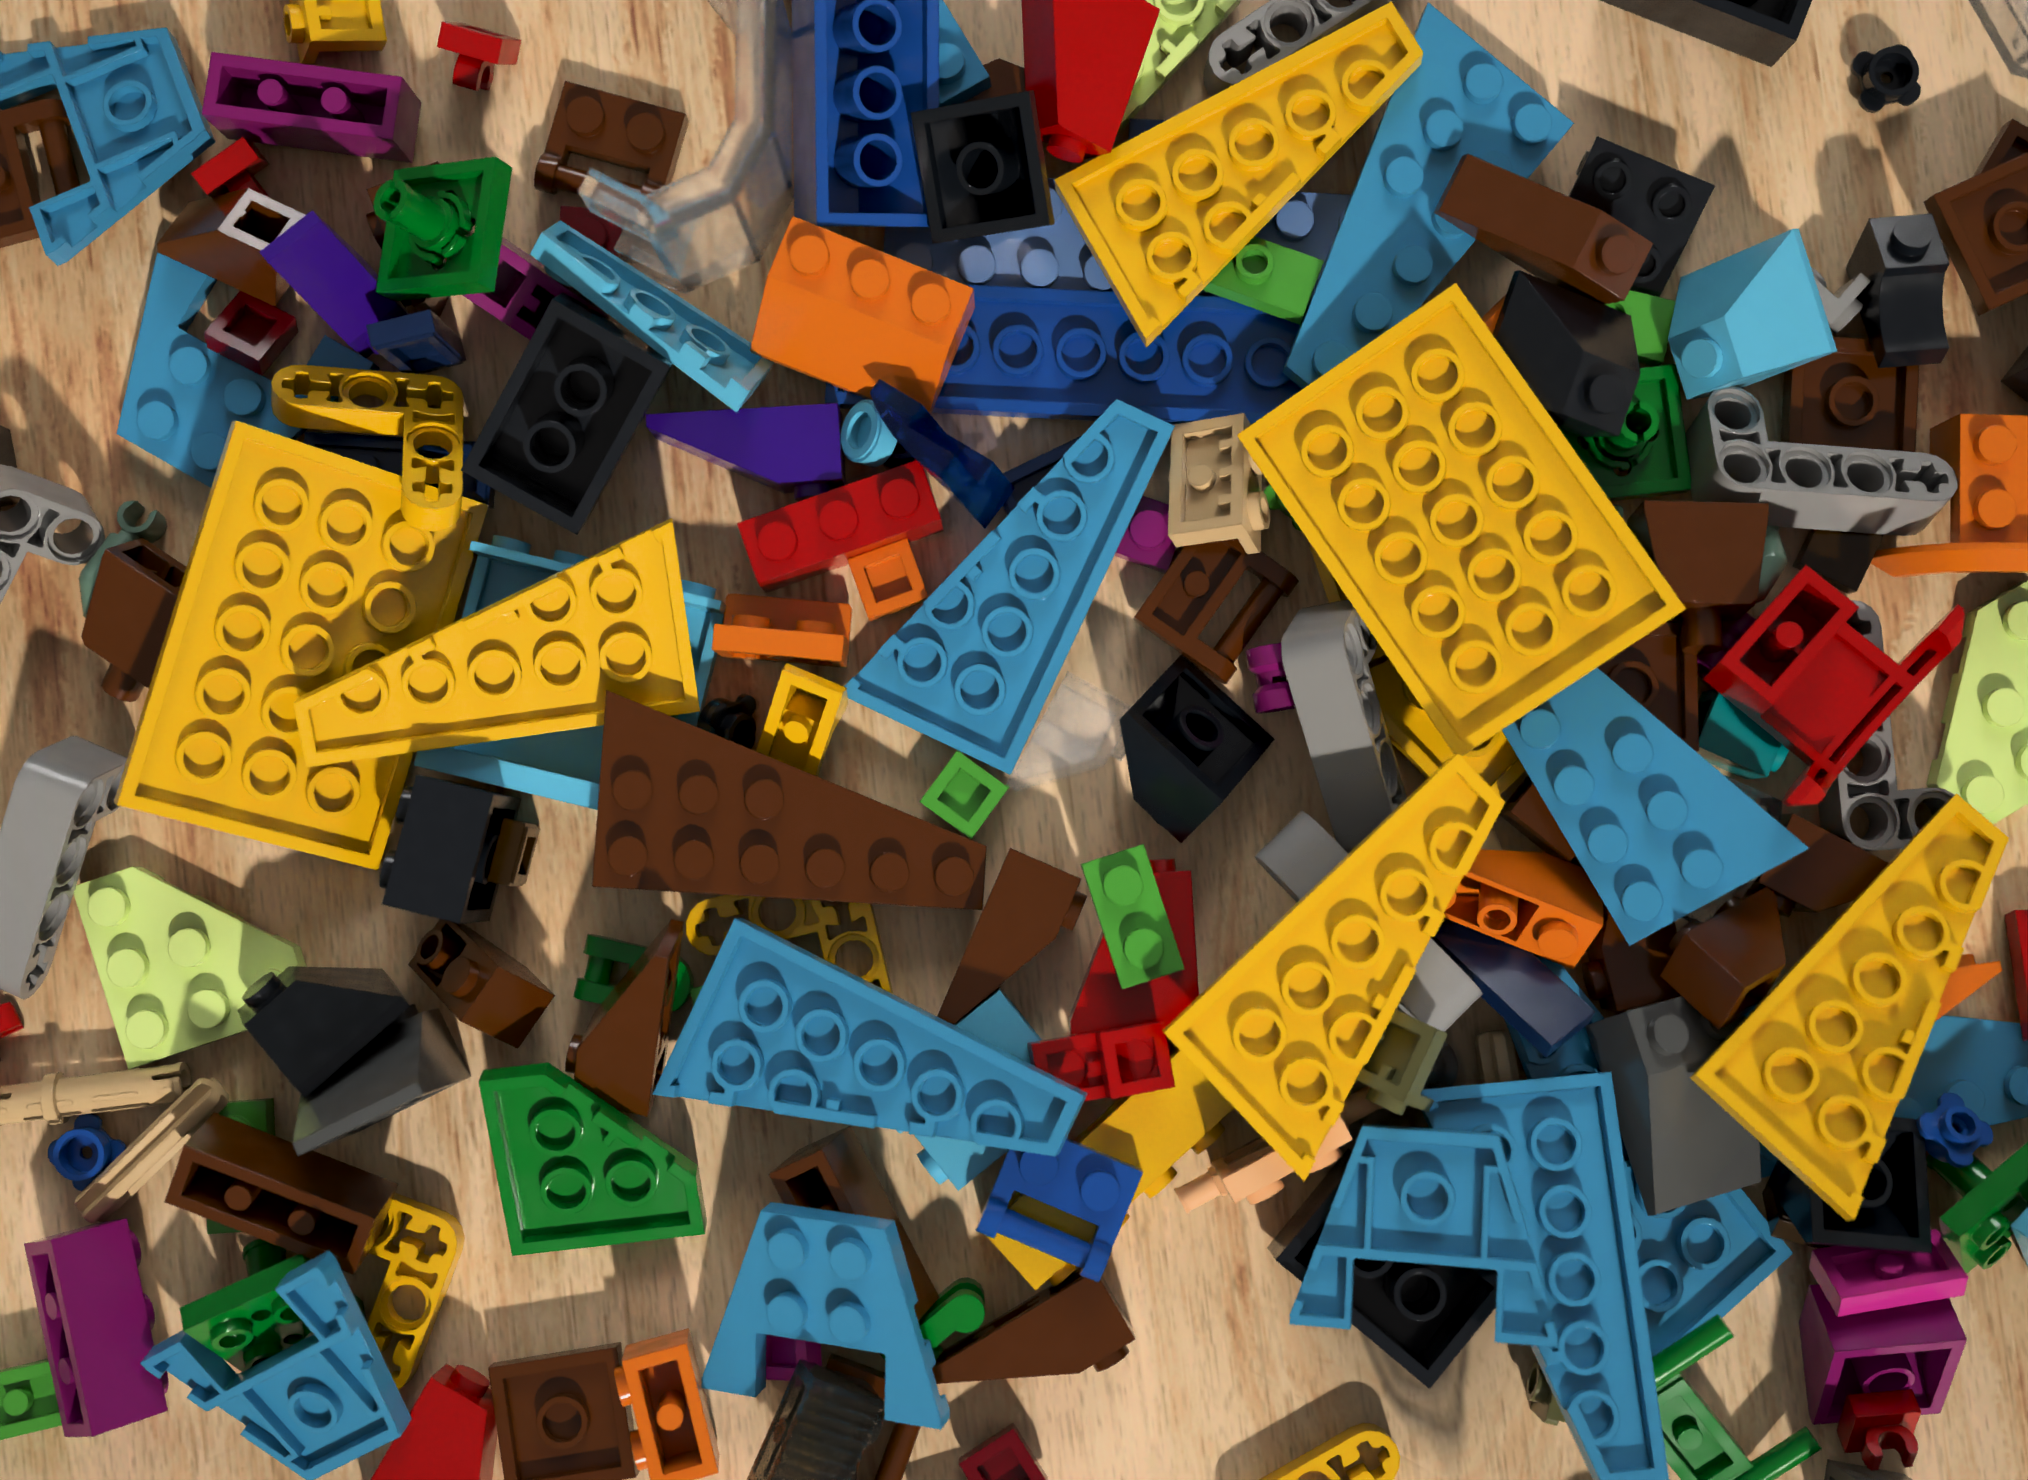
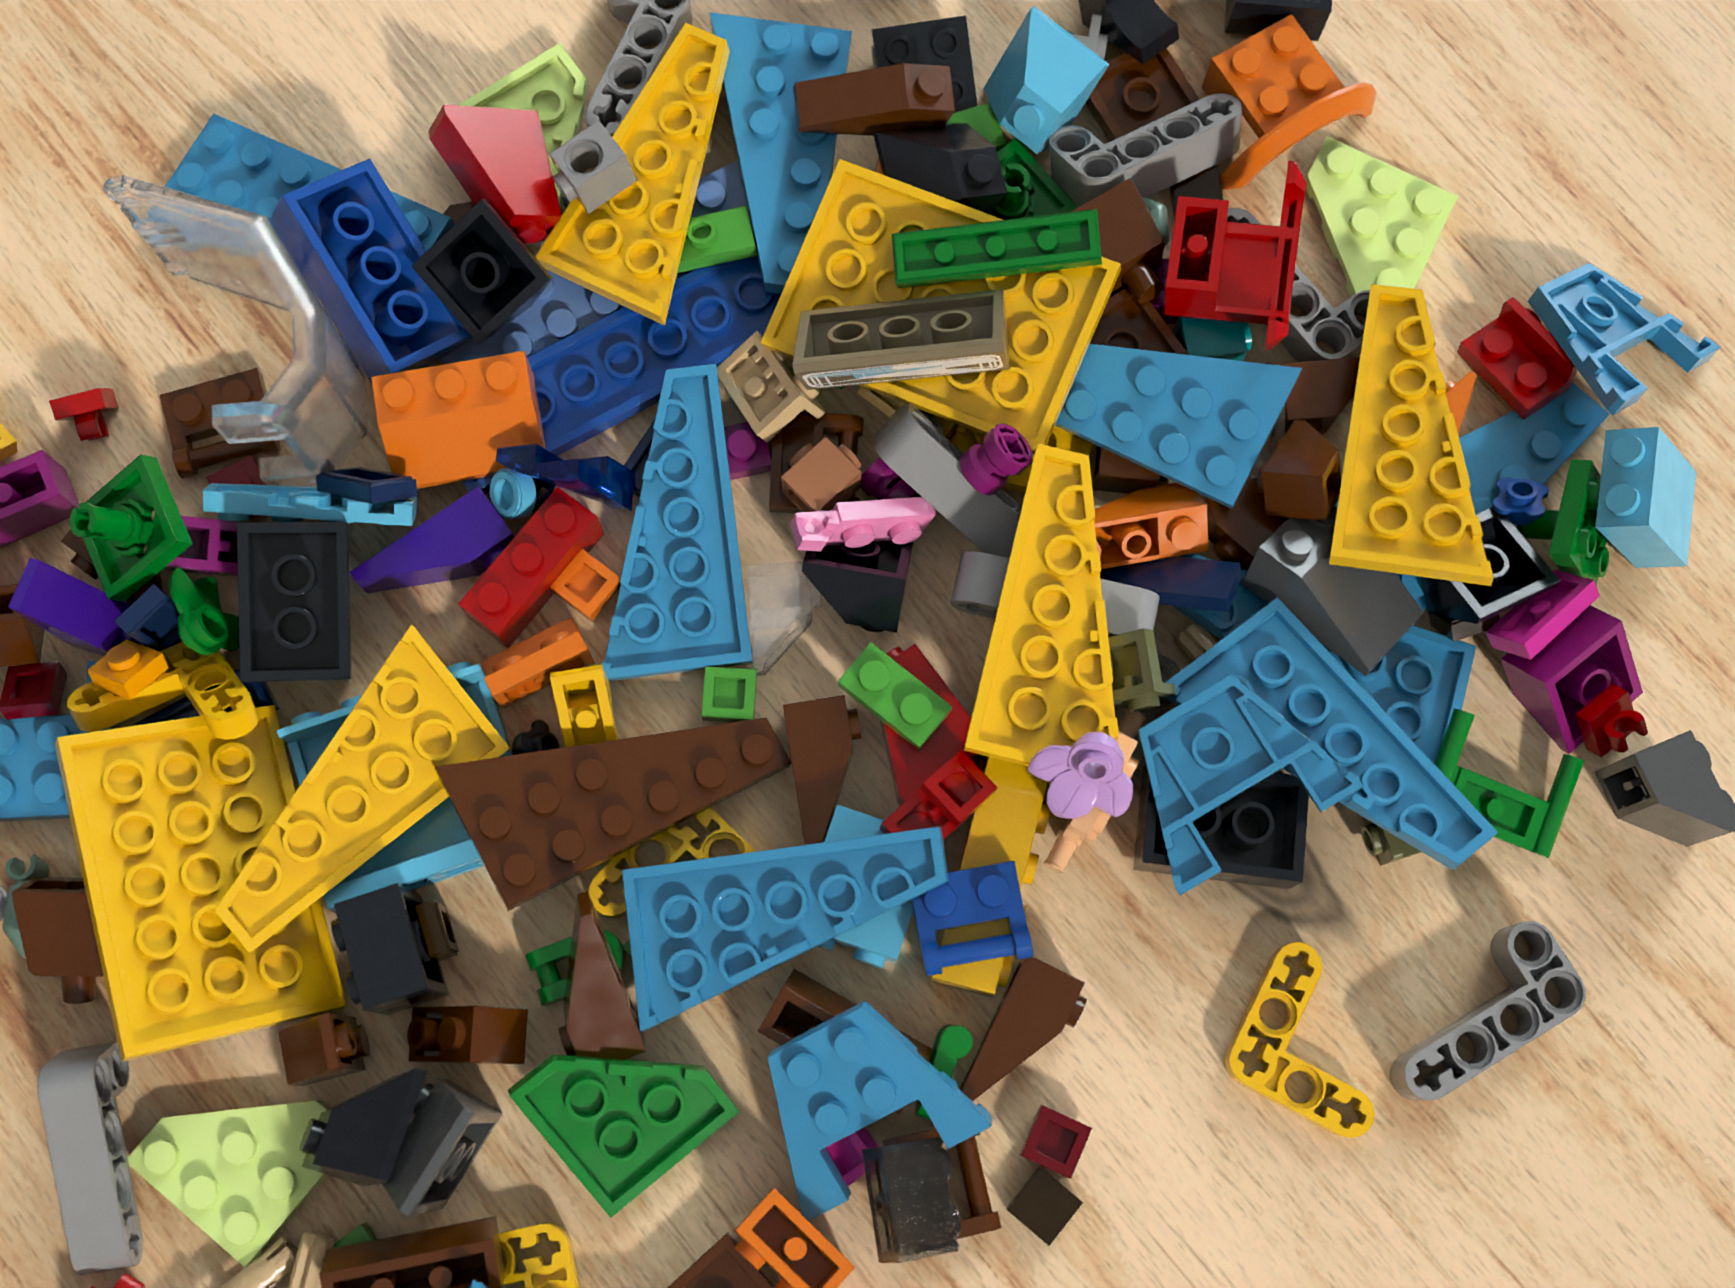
camera: 35 degrees left, 10 degrees down
none -> light orange plate [87,639,169,700]
none -> green plate [169,567,240,655]
none -> reddish brown slope [278,1013,370,1086]
none -> dark blue tile [316,467,417,504]
none -> light grey brick [549,120,637,214]
none -> nougat brick [781,436,861,512]
none -> bright pink hinge [790,497,936,552]
none -> dark tan slope [792,289,1010,390]
none -> green tile [892,209,1102,288]
none -> magenta wheel [959,423,1033,496]
none -> lavender plate [1028,732,1133,819]

